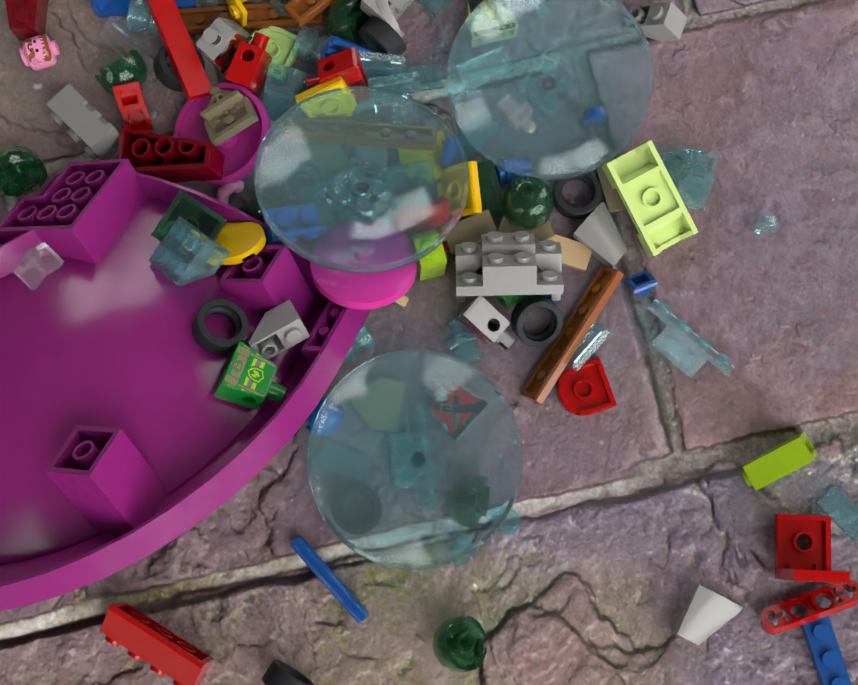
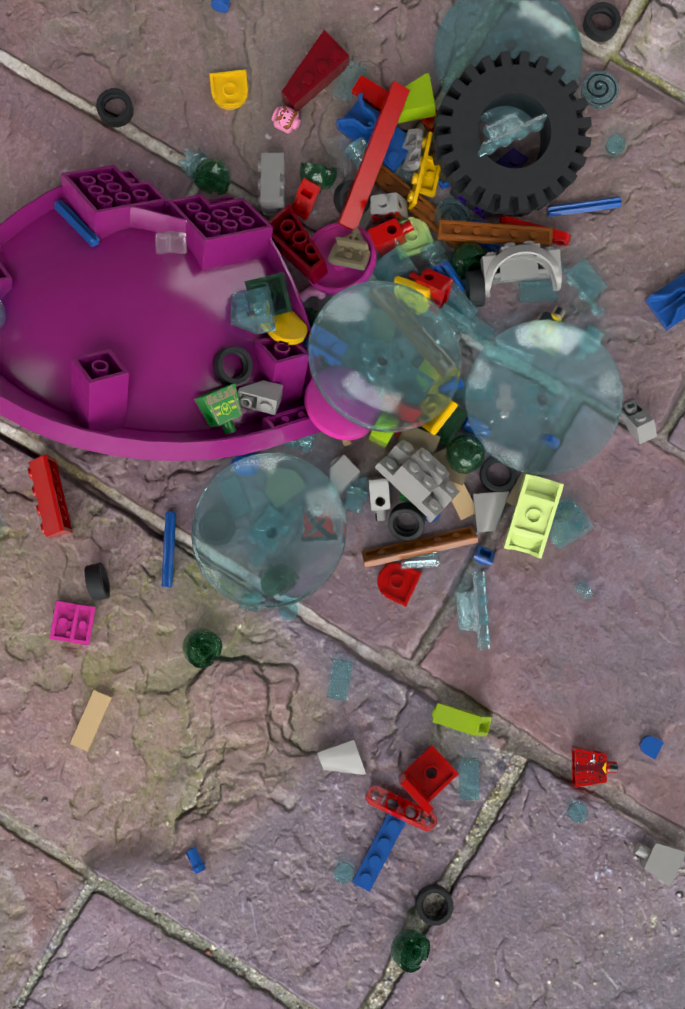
camera: 45 degrees right, 5 degrees up
none -> clear light blue tile [327,659,353,701]
none -> light grey slope [330,455,360,502]

